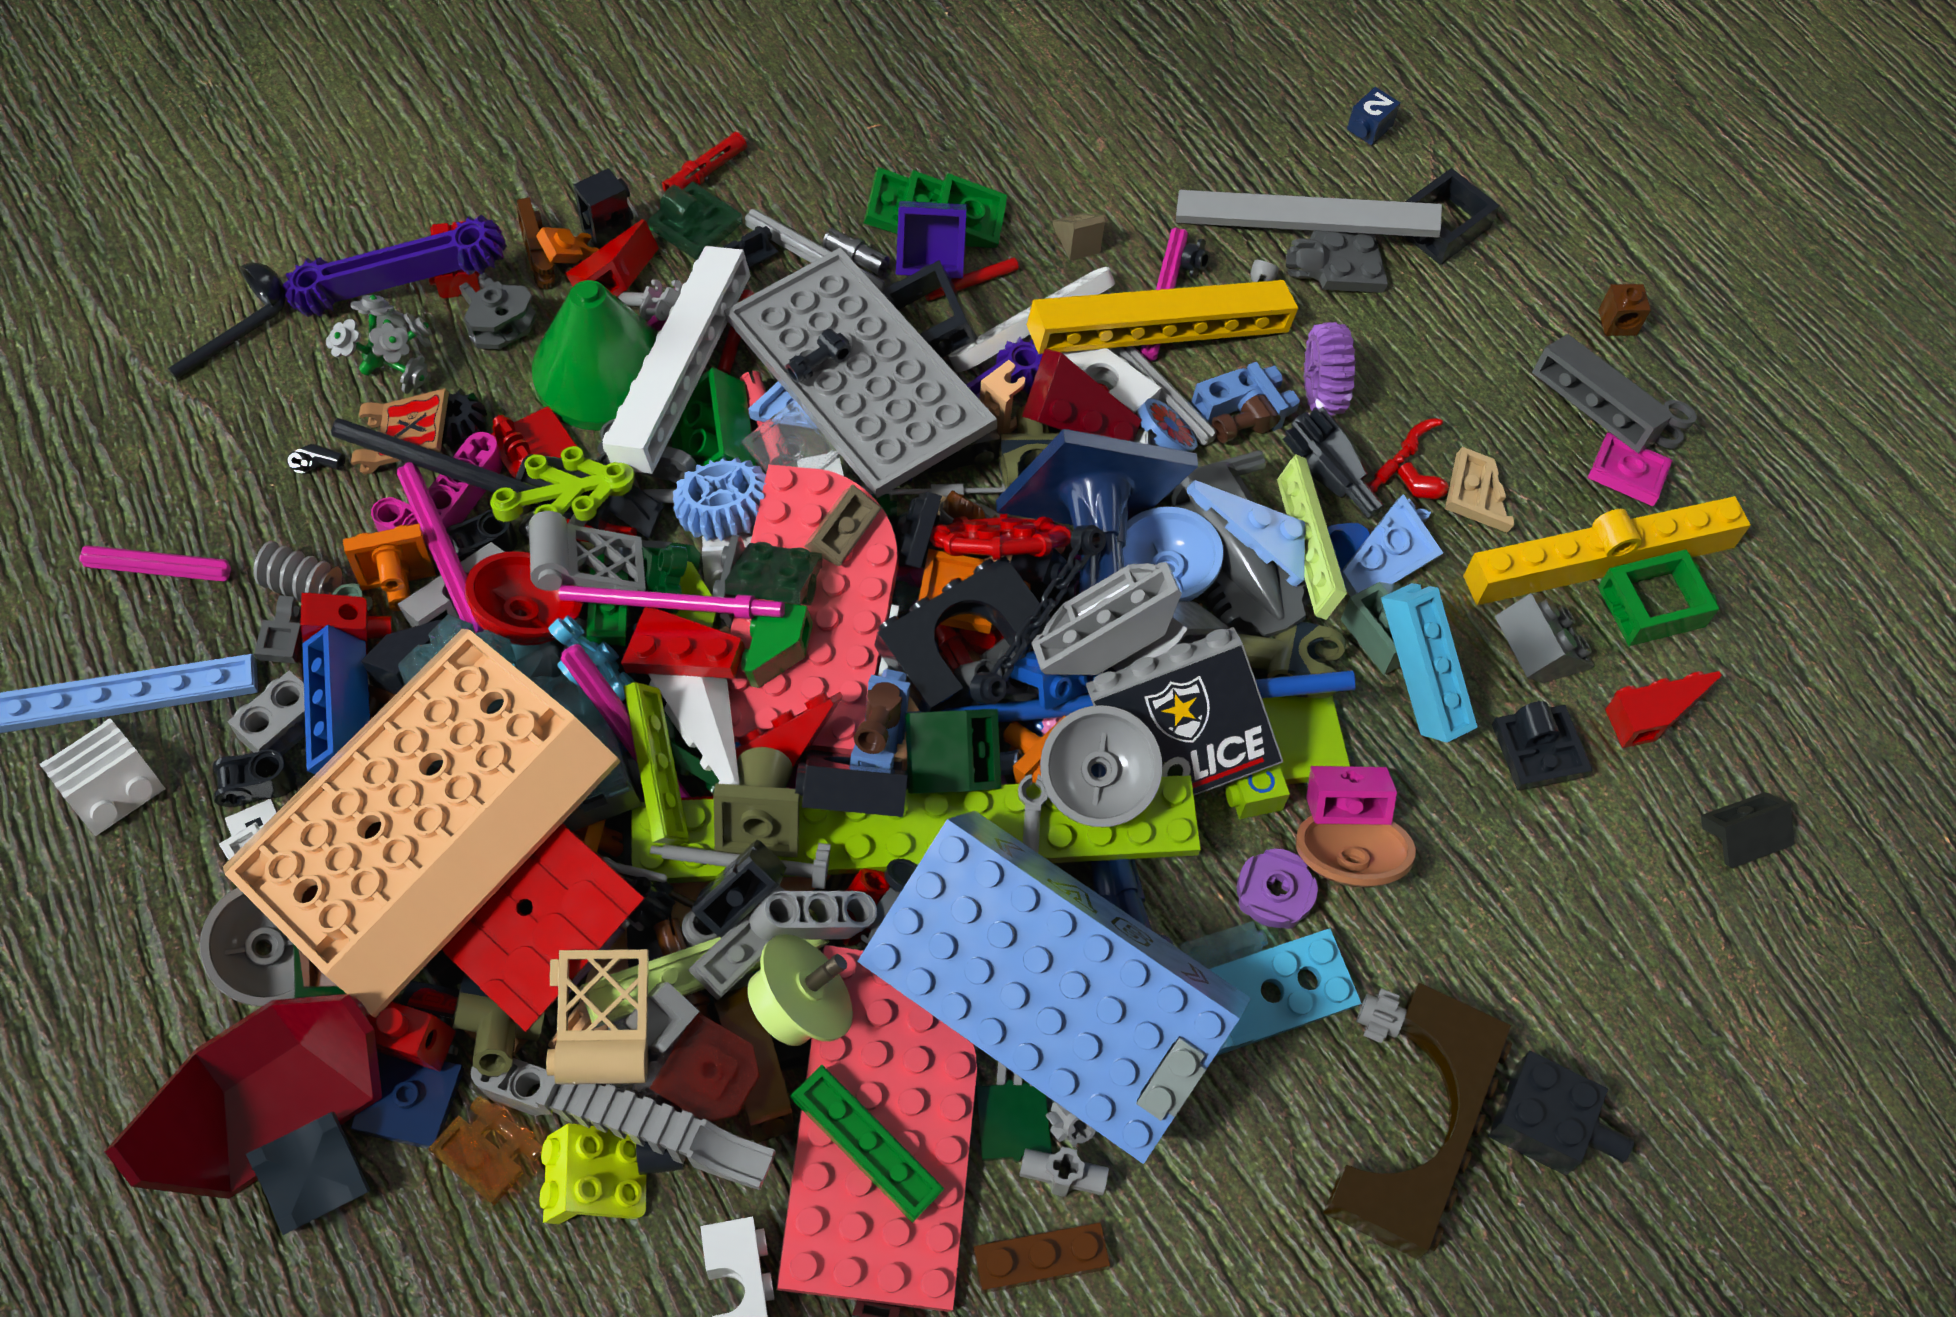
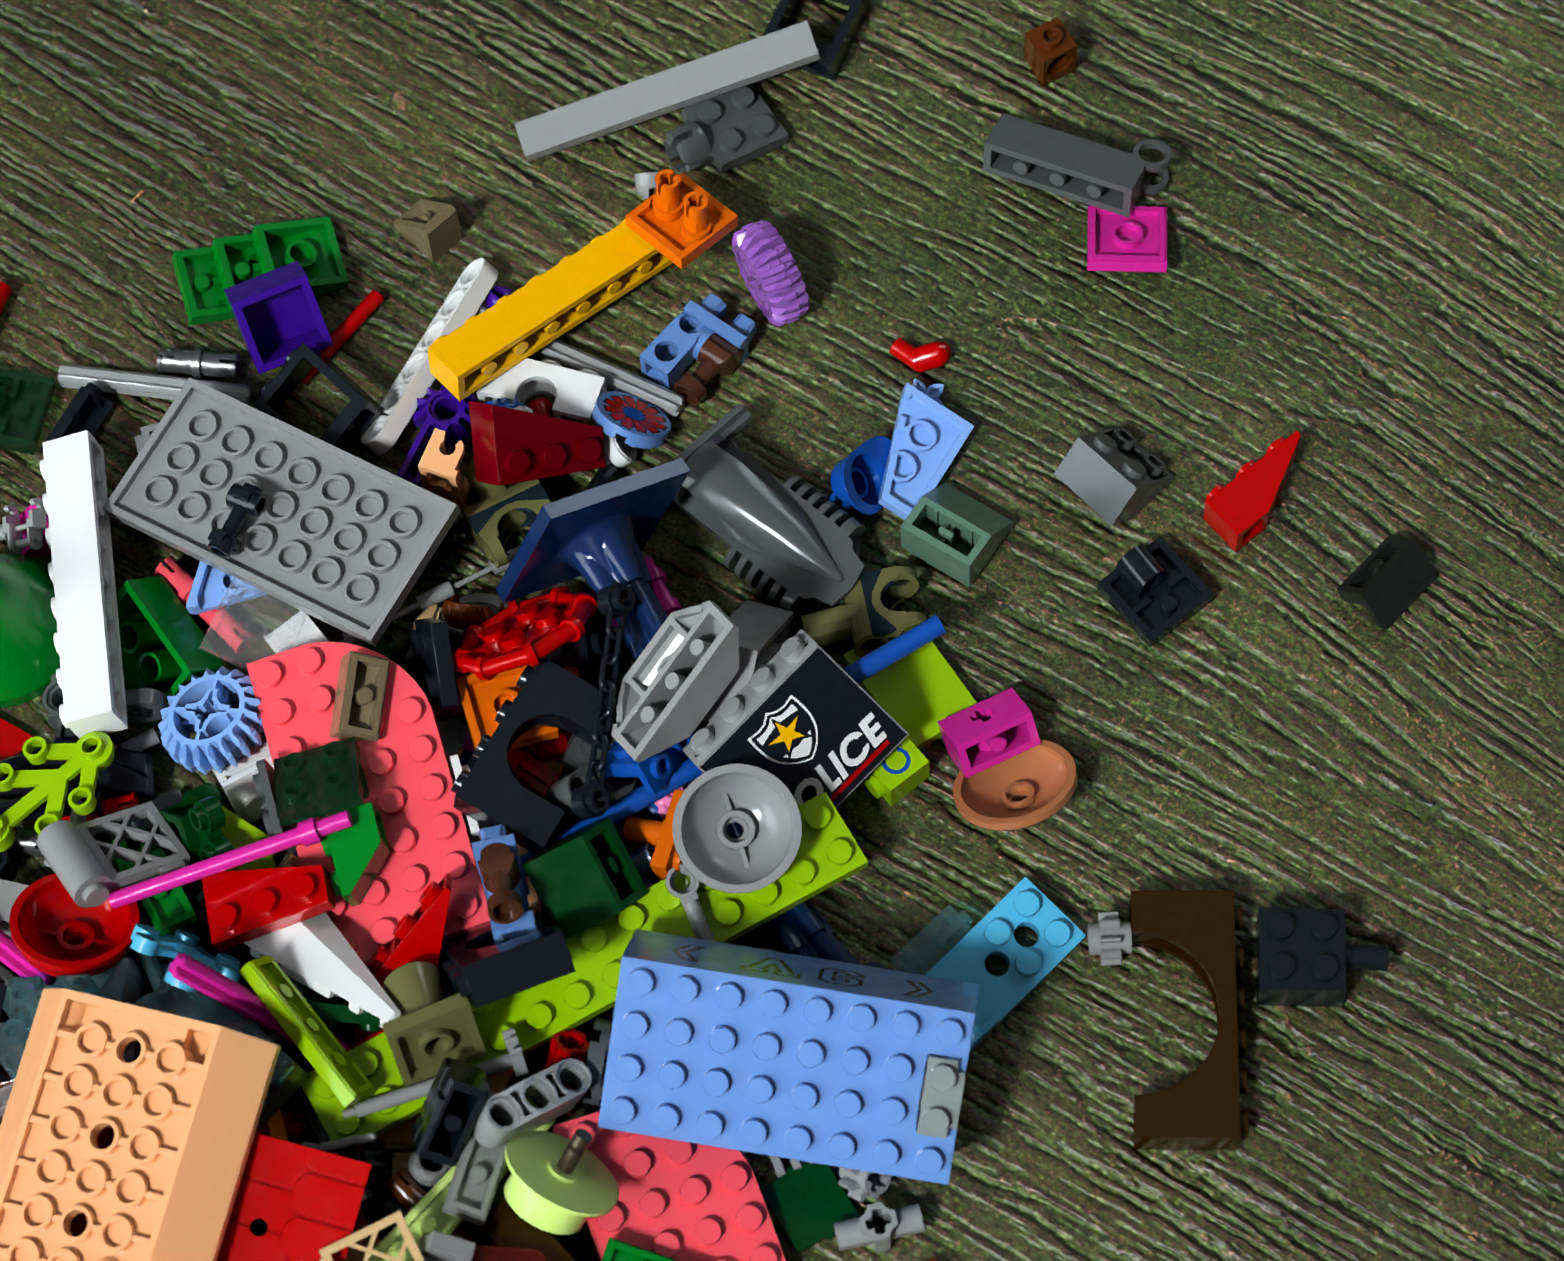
camera: 15 degrees left, 5 degrees up
red piece [717,289,754,375] -> none
black piece [884,859,918,892] -> none
light blue hat [1122,507,1223,601] -> none
dark pink axle [1140,227,1188,361] -> none
black plate [1181,238,1210,279] -> none
light blue wing [1187,480,1305,587] -> none
medium lavender plate [1236,849,1318,929] -> none
yellowish green tile [1277,455,1347,620] -> none
black piece [1283,407,1385,519] -> none
red piece [1367,418,1443,493] -> none
medium azure brick [1381,583,1478,743] -> none
tan wing [1445,447,1514,533] -> none
yellow hinge [1463,496,1751,605] -> none
green window [1598,549,1719,647] -> none
none -> orange plate [626,169,738,270]

